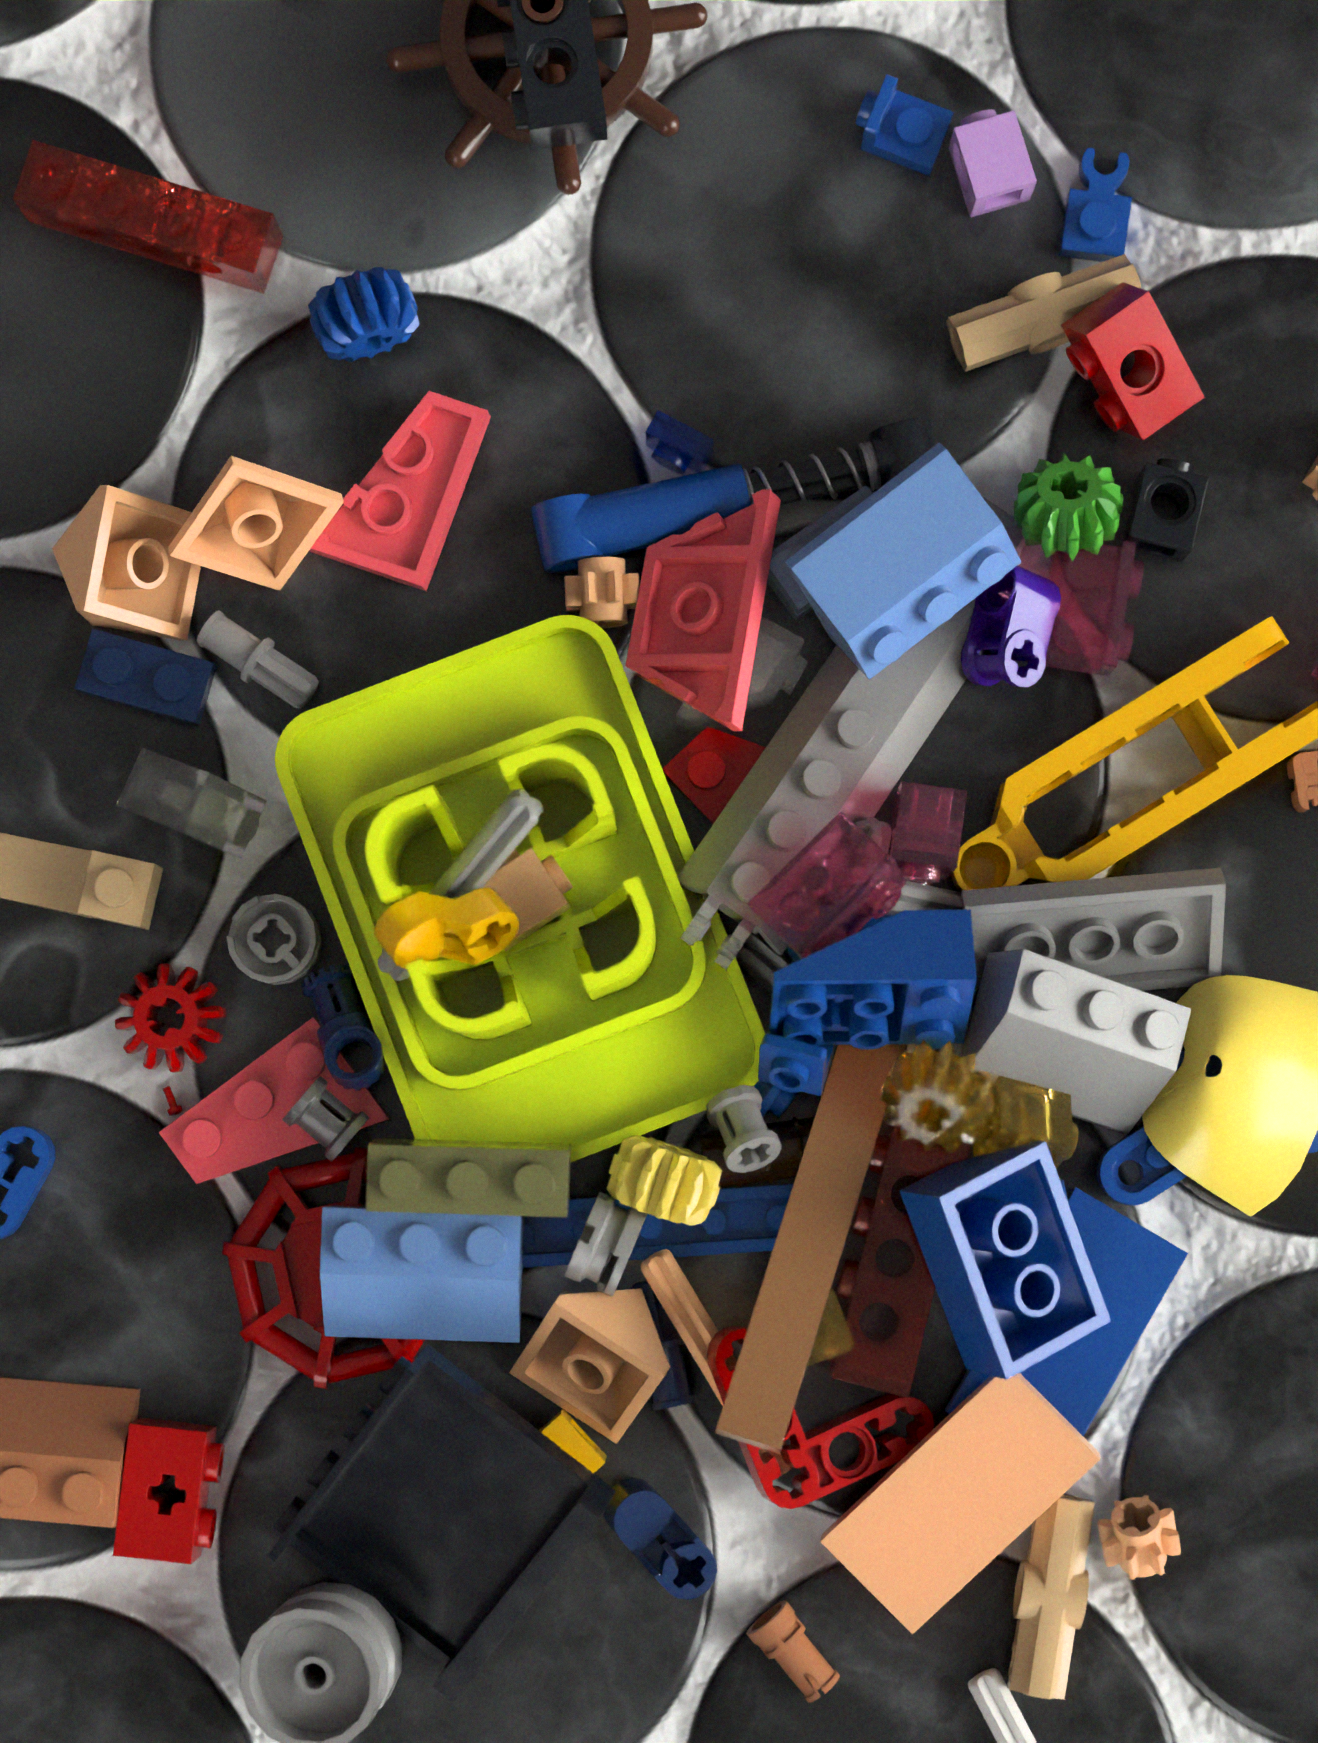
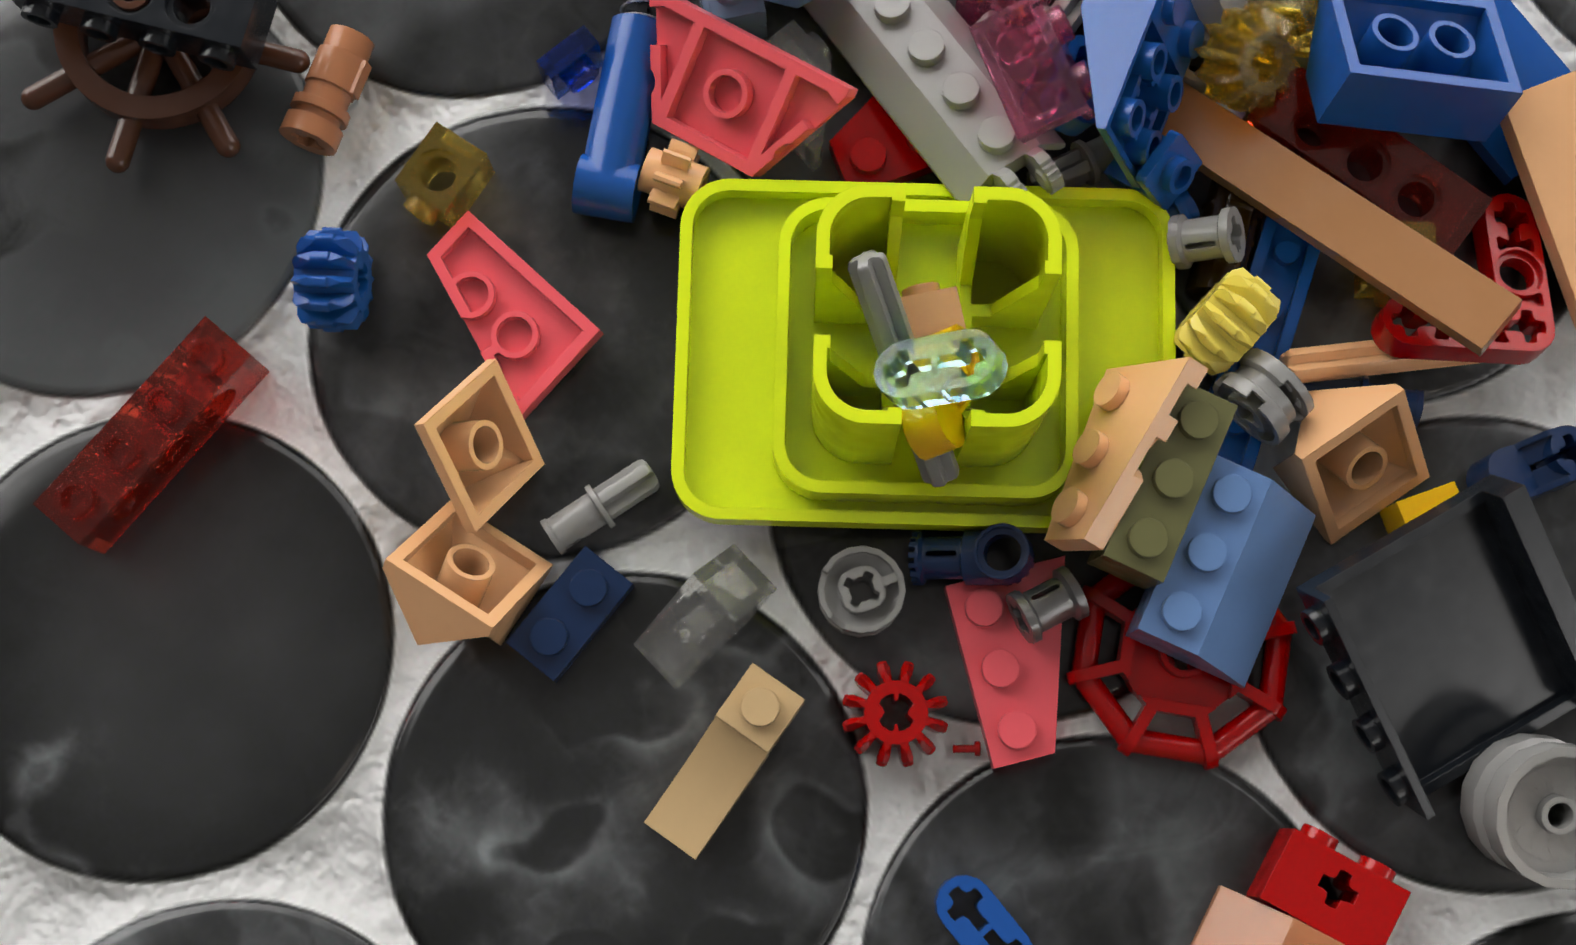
camera: 70 degrees left, 5 degrees down
none -> nougat axle [279,24,375,156]
none -> clear yellow brick [394,122,495,228]
none -> clear light blue beam [873,329,1008,409]
none -> light nougat wing [1044,357,1209,551]

